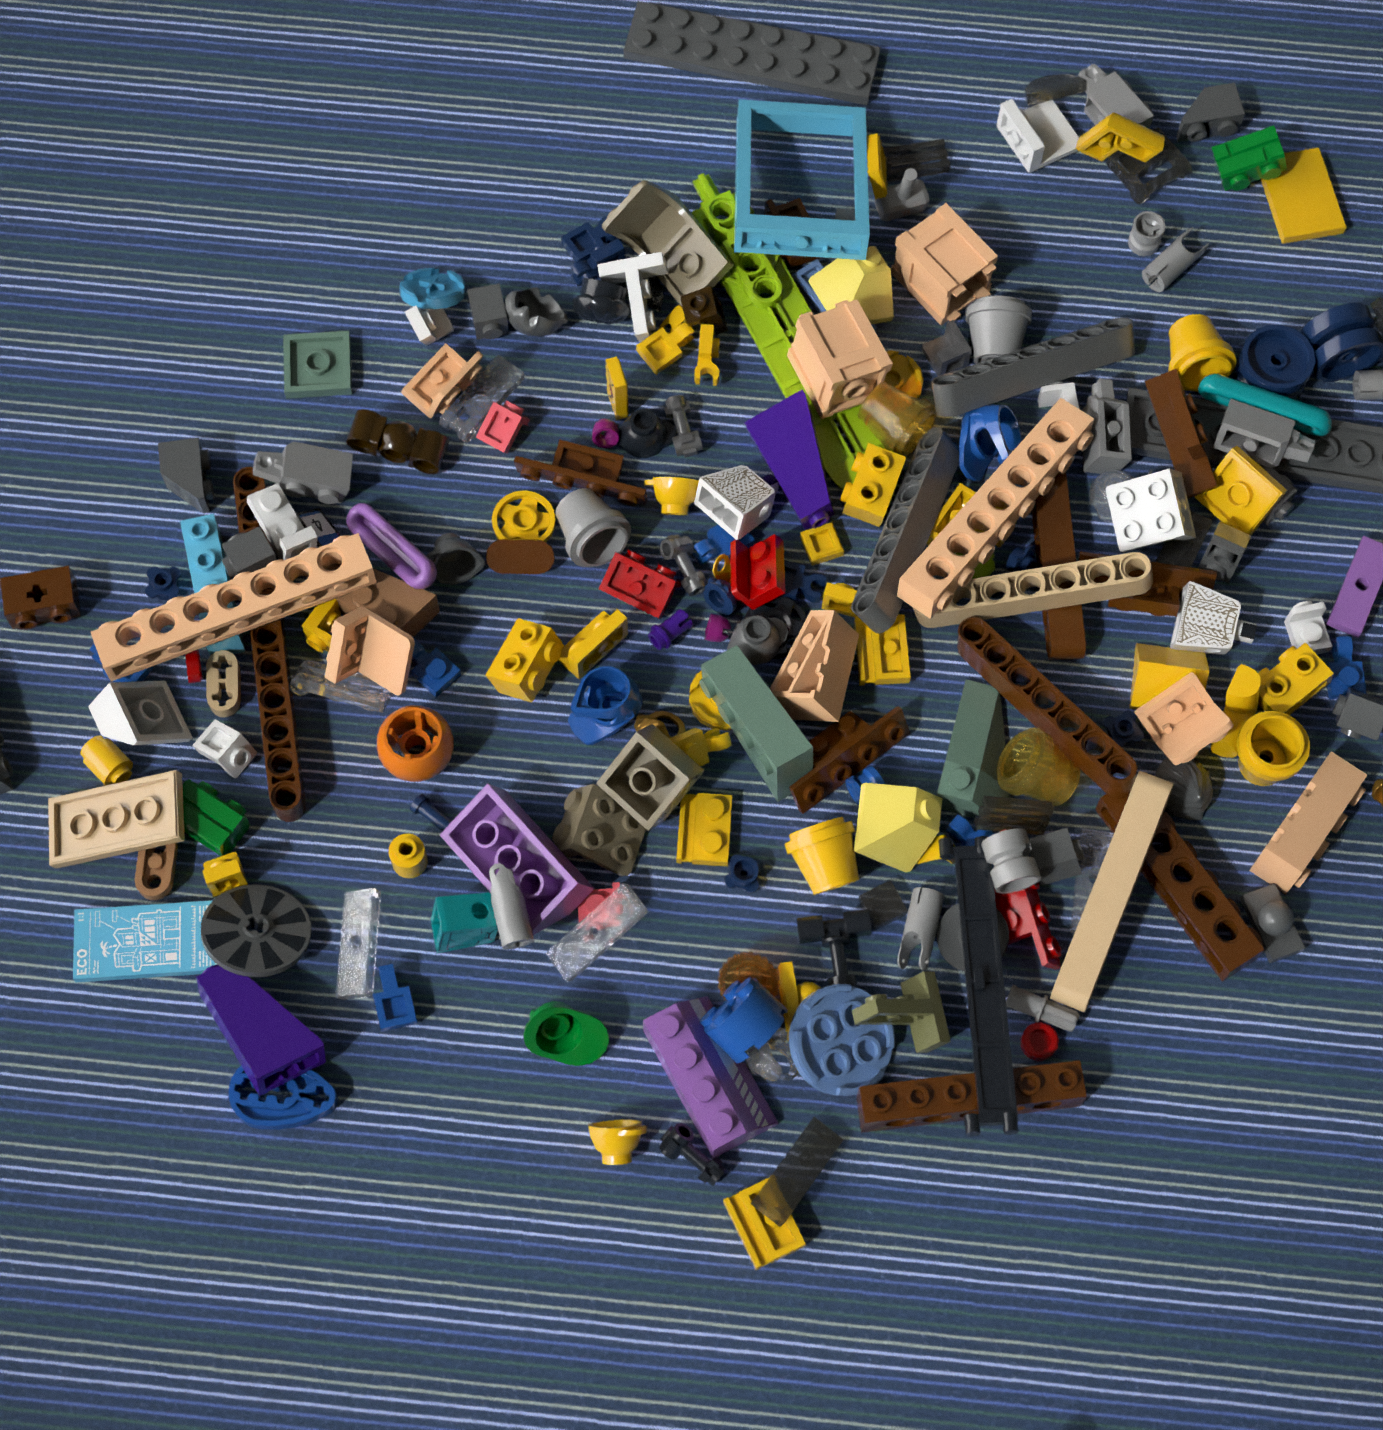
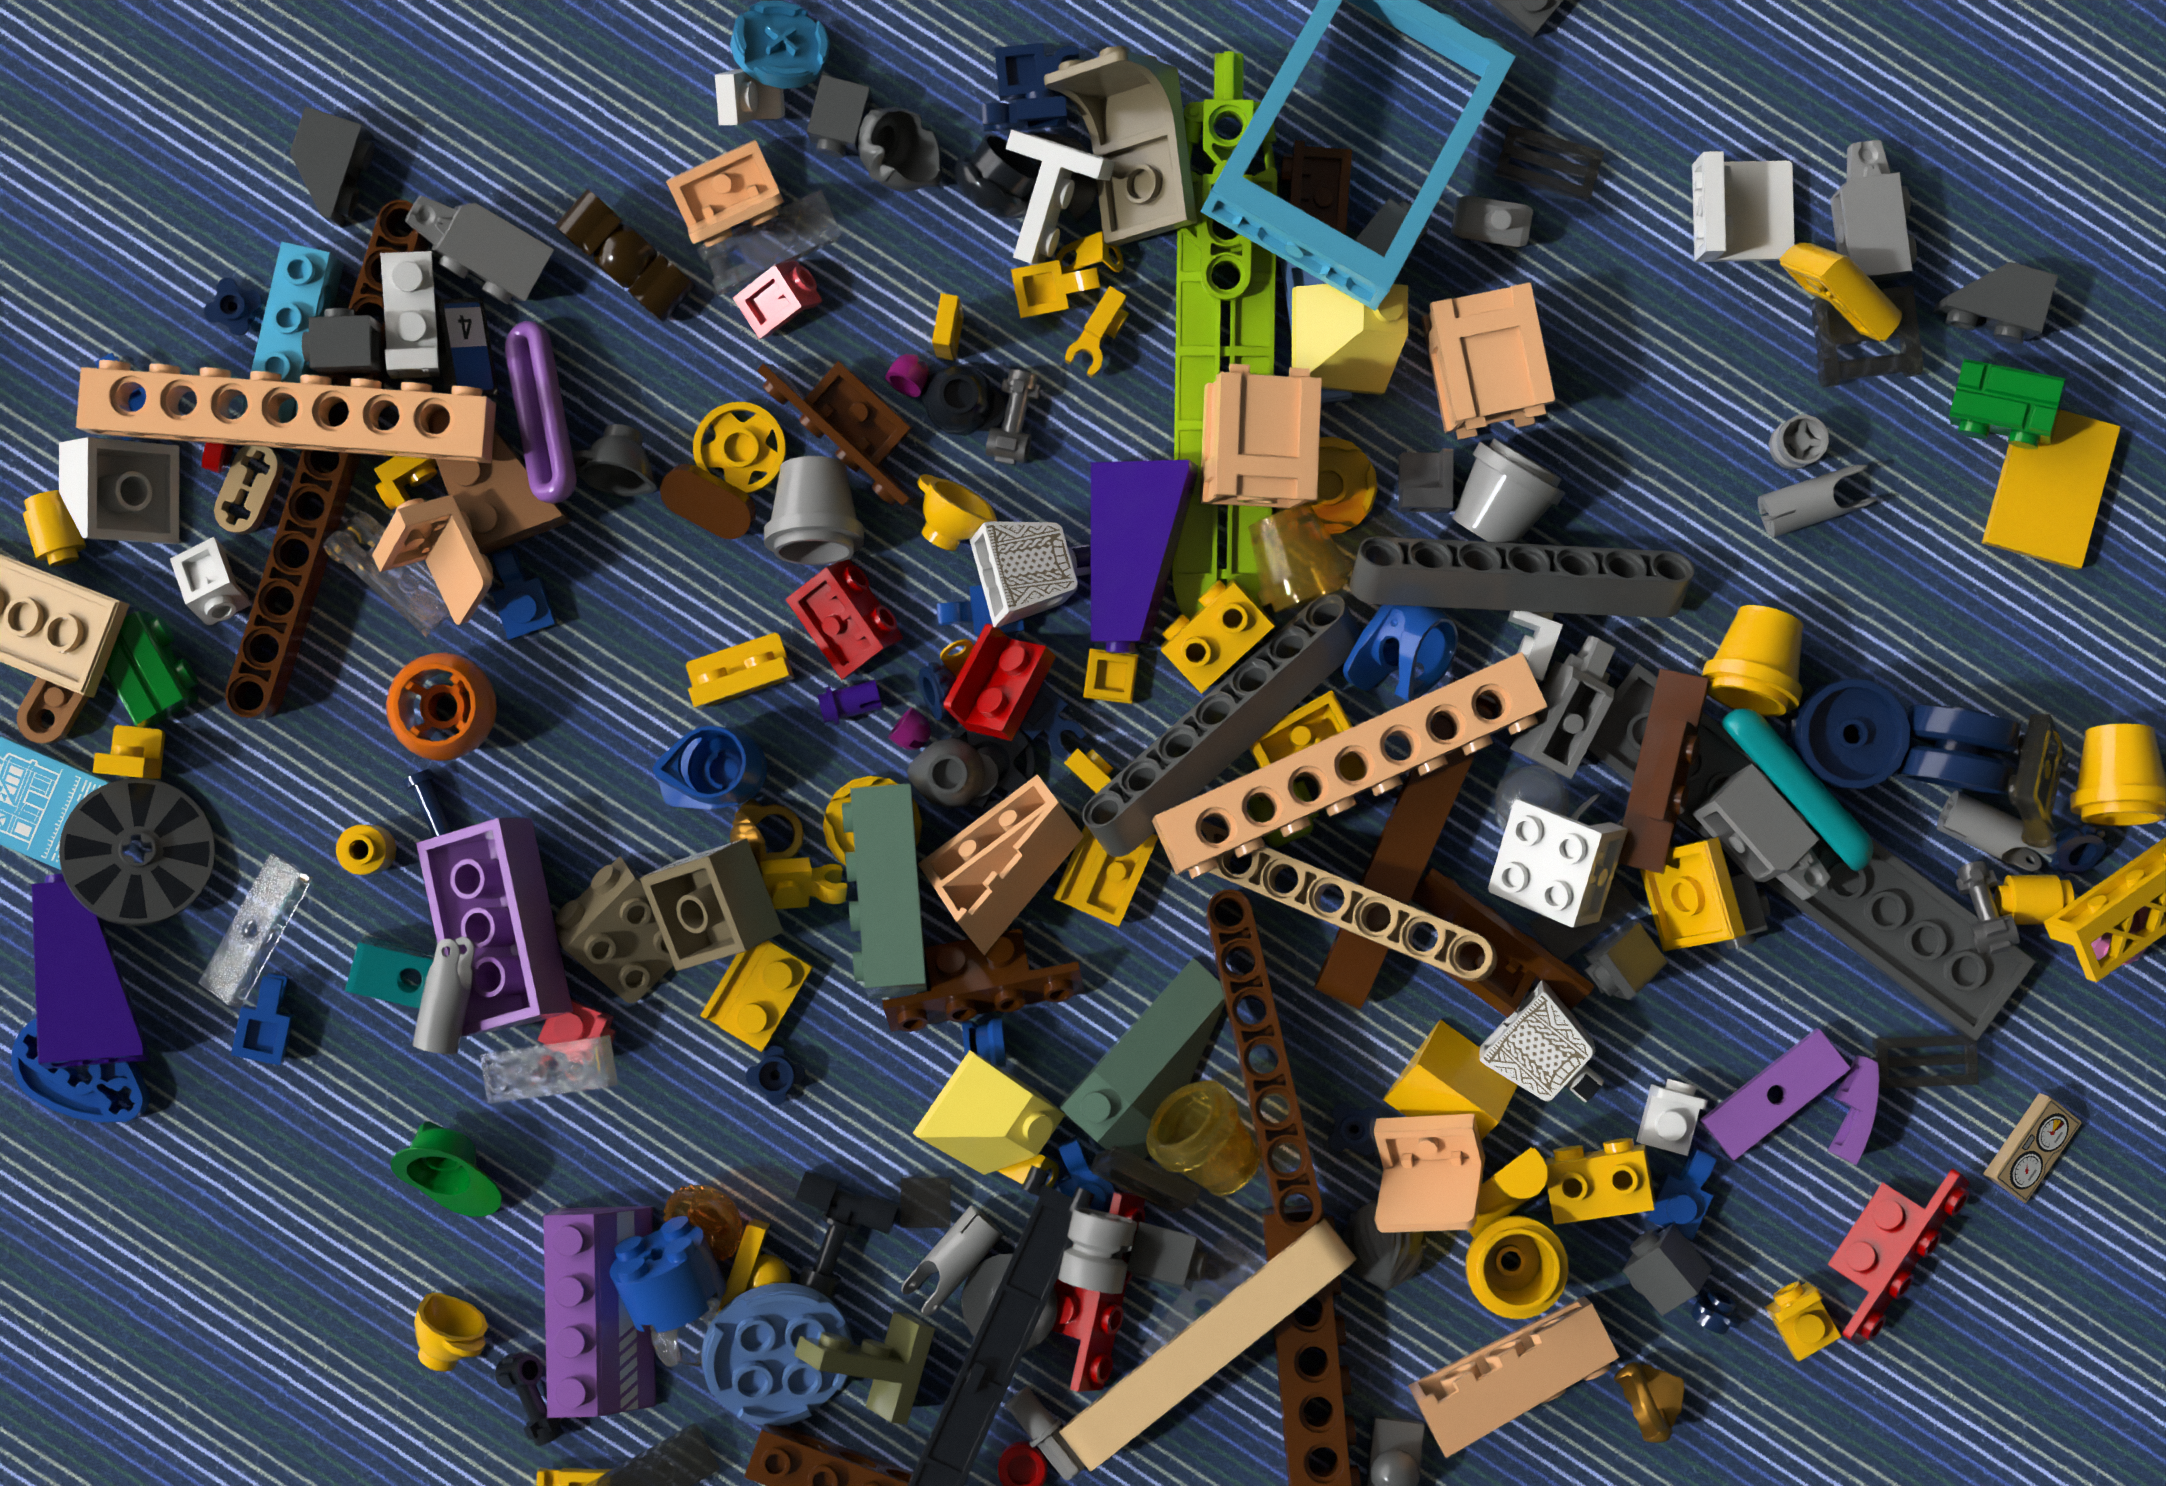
camera: 30 degrees right, 20 degrees up
reddish brown brick [0,565,81,630] -> none
sand green tile [283,331,352,399] -> none
yellow brick [485,618,564,703] -> none
flat silver bar [660,534,707,597] -> none
dark brown bracket [680,286,728,335] -> none
yellow piece [784,817,860,895] -> none
yellow tile [867,133,888,199] -> none
dark blue plate [1006,545,1037,572] -> none
clear smoke tile [1025,74,1087,106] -> none

